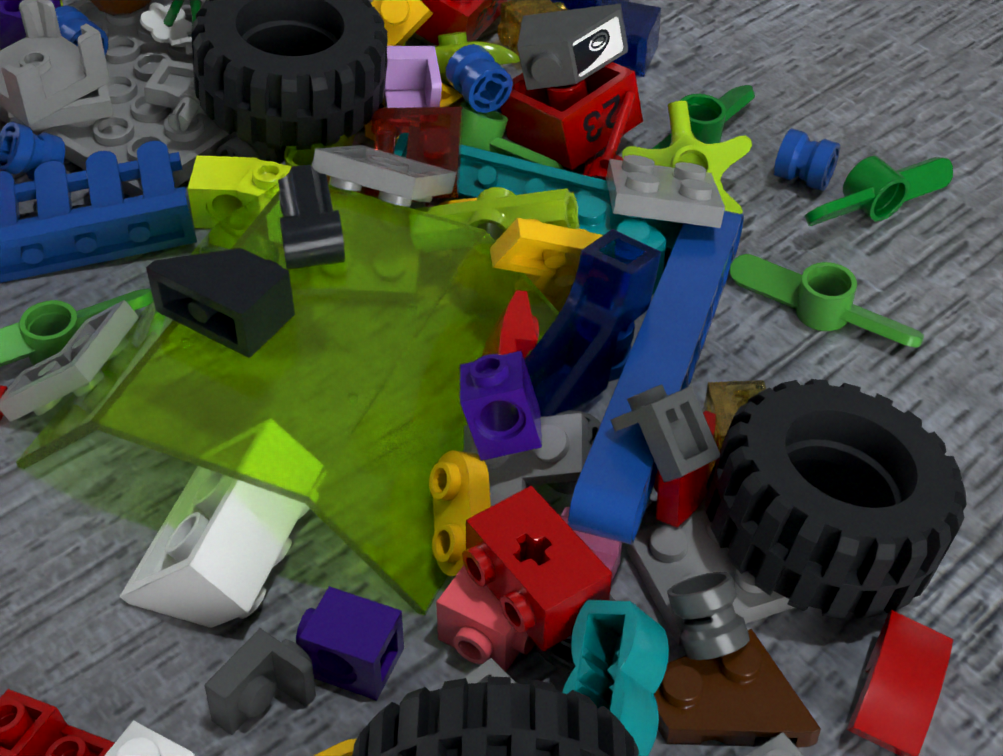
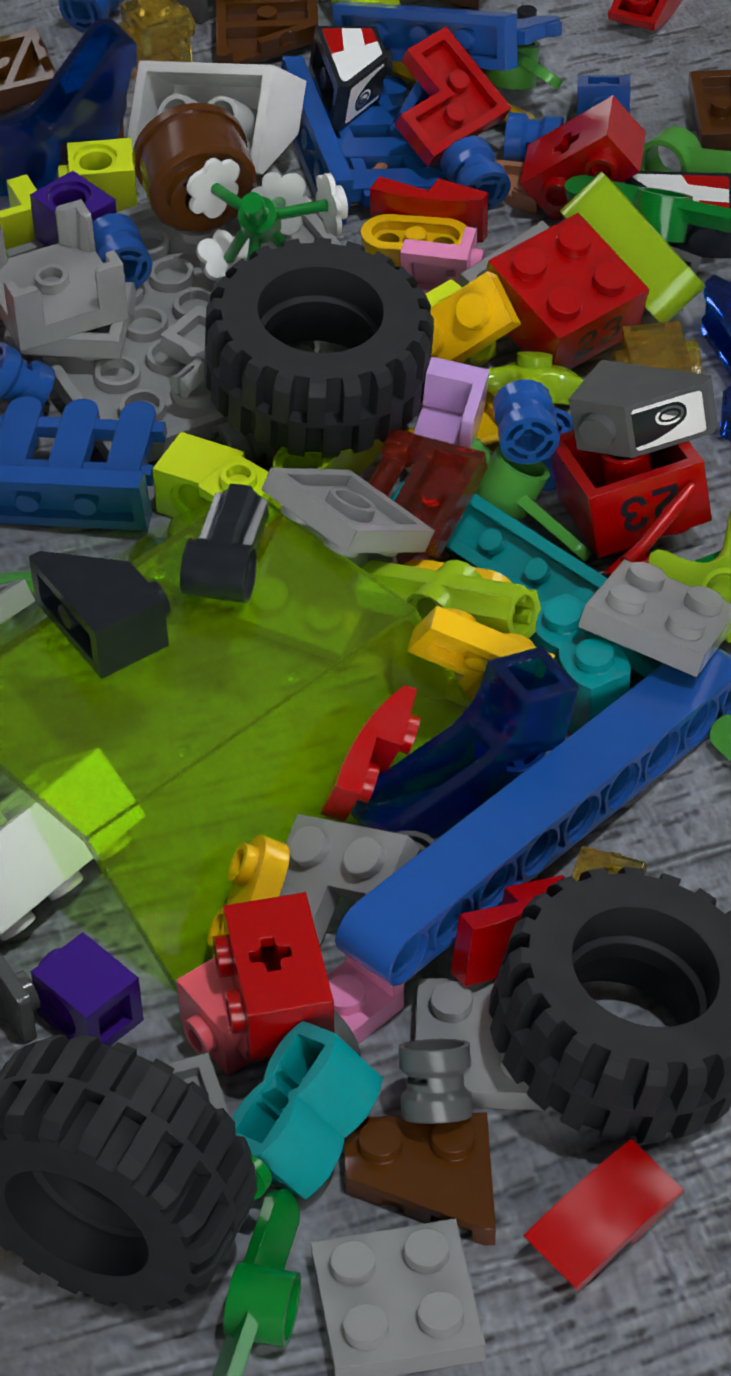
camera: 25 degrees right, 0 degrees up
dark purple brick [460,351,542,461] -> none
dark grey bracket [610,384,721,483] -> none

